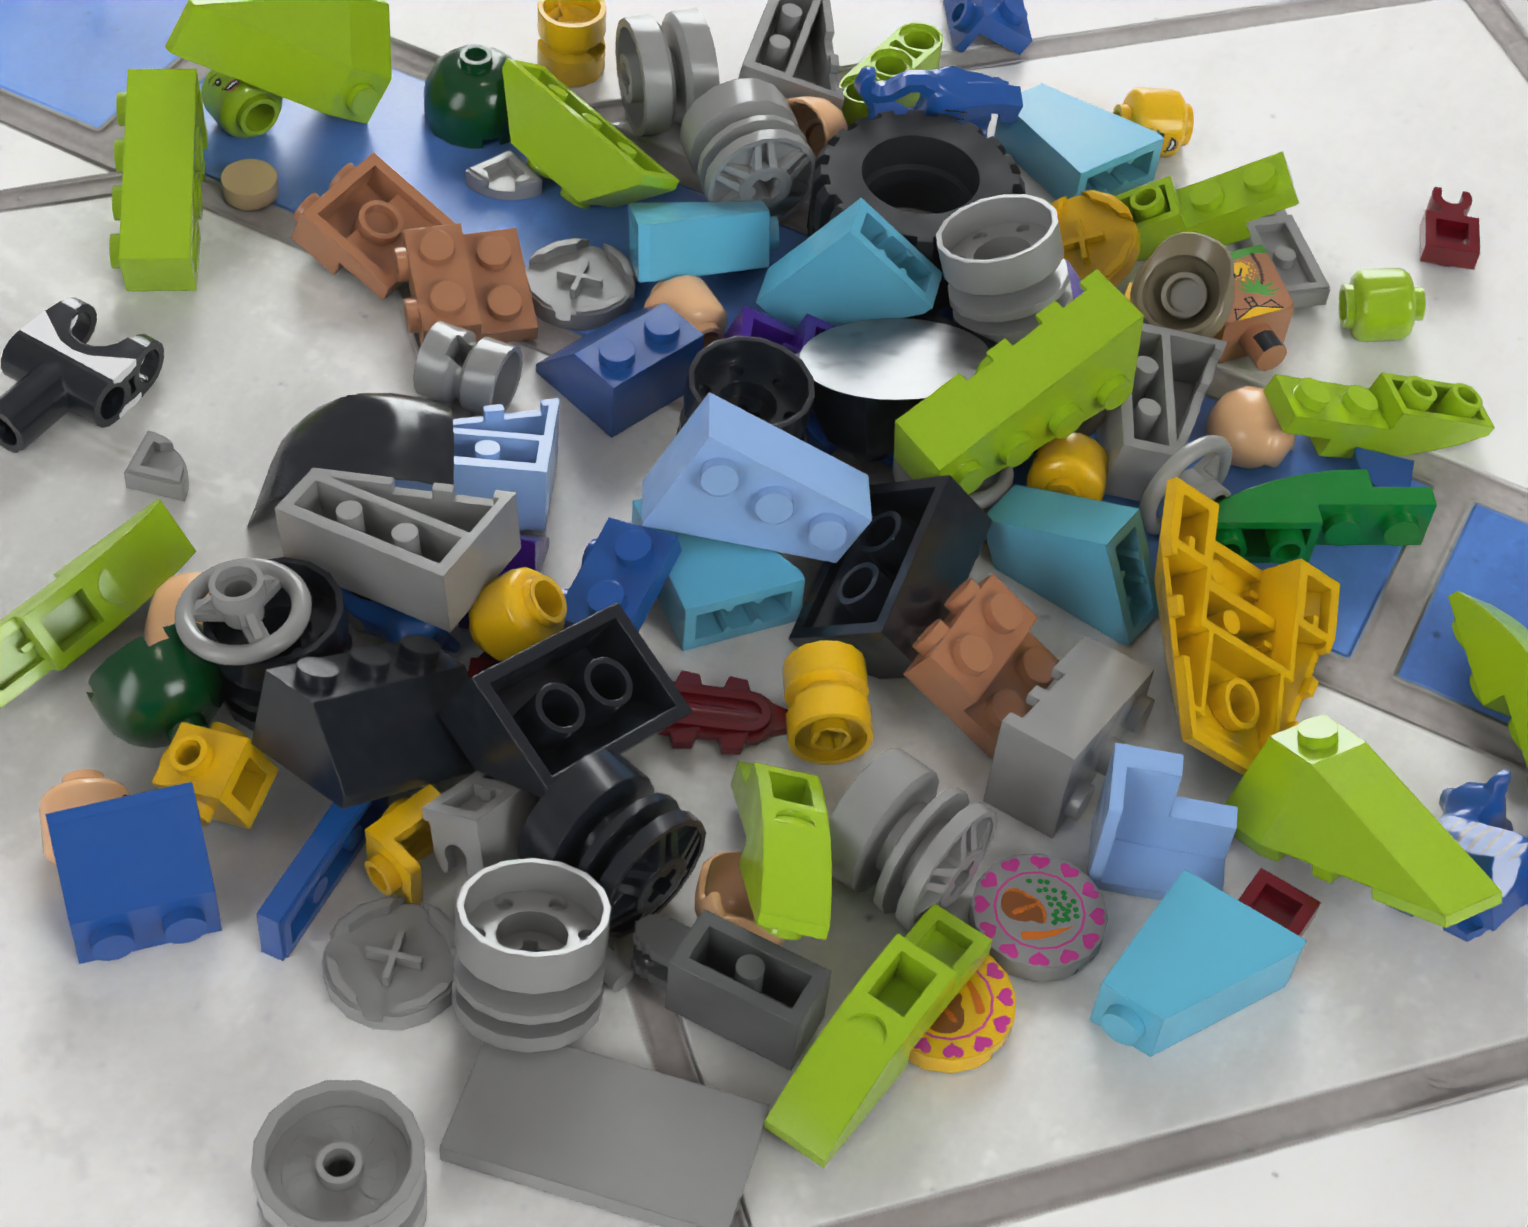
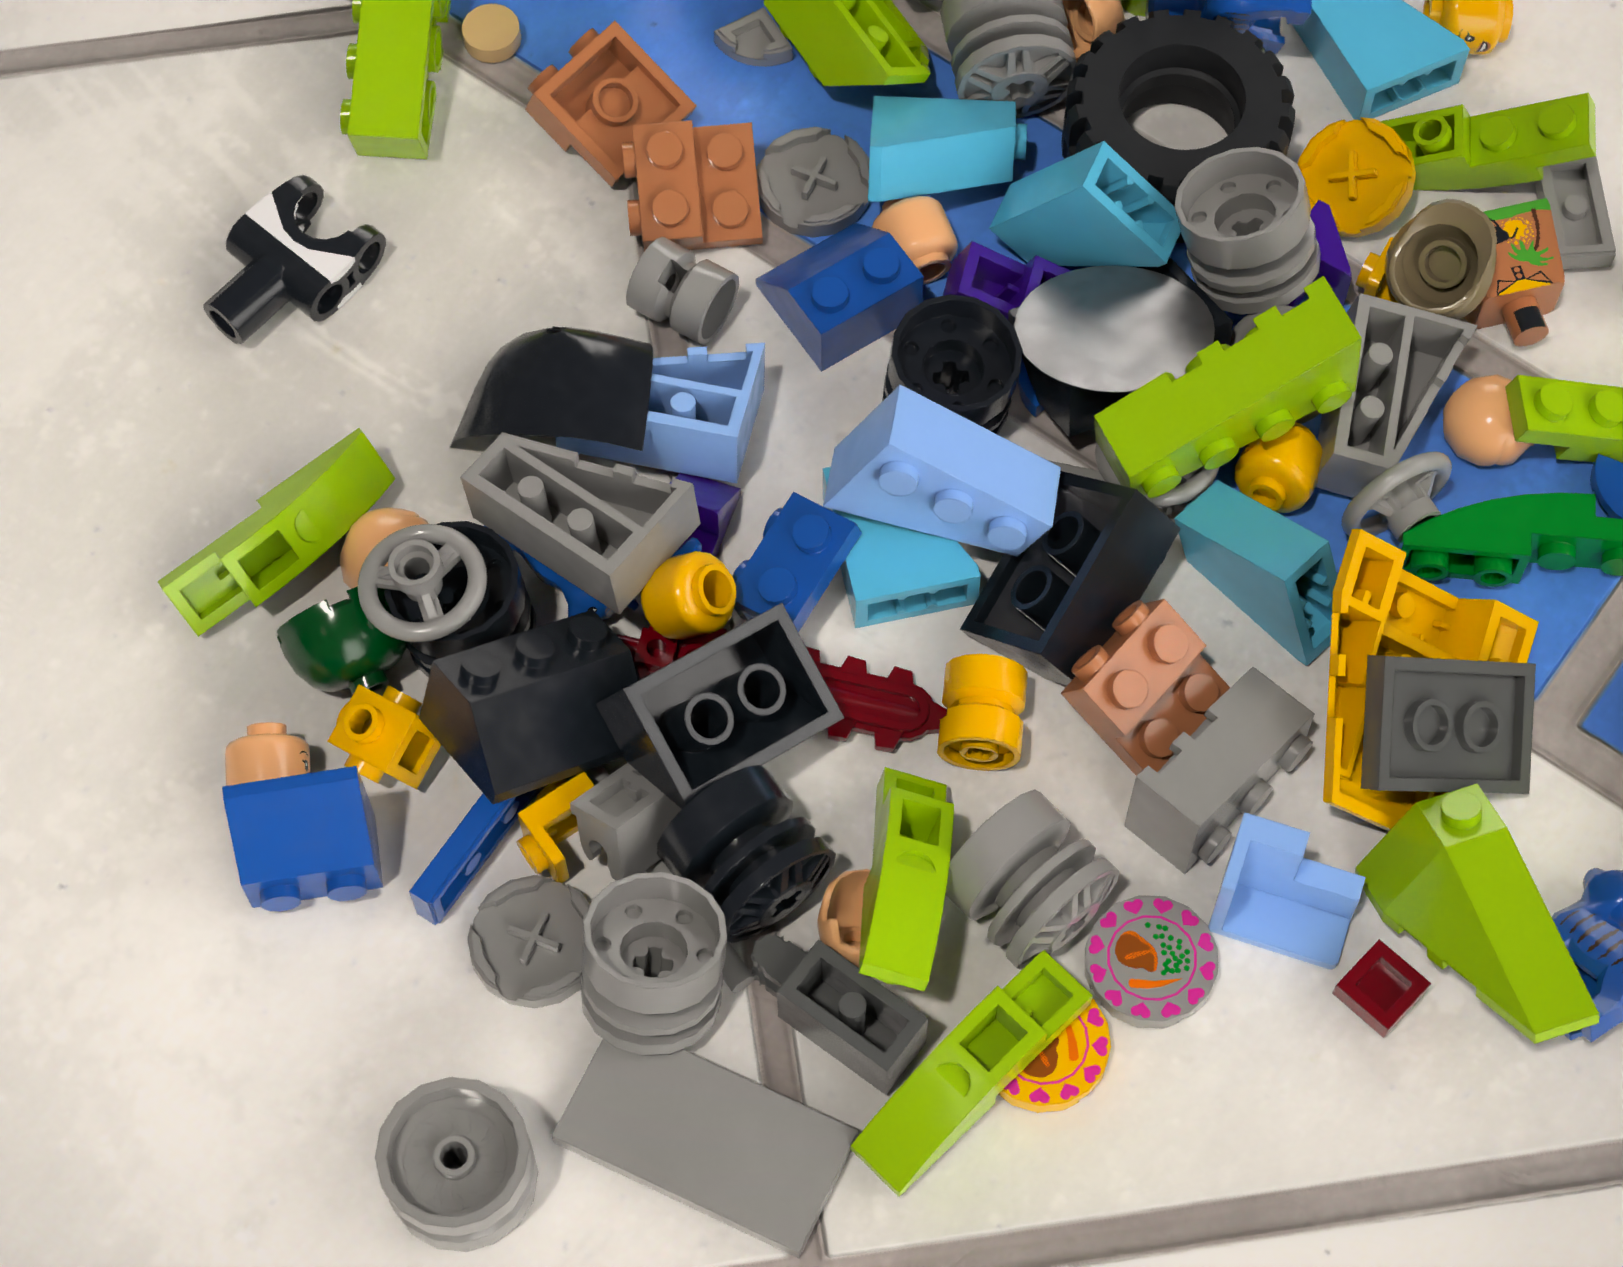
camera: 15 degrees right, 15 degrees up
light grey tile [124,430,189,502] -> none
medium azure slope [1090,869,1307,1057] -> none
none -> dark grey plate [1361,655,1536,794]

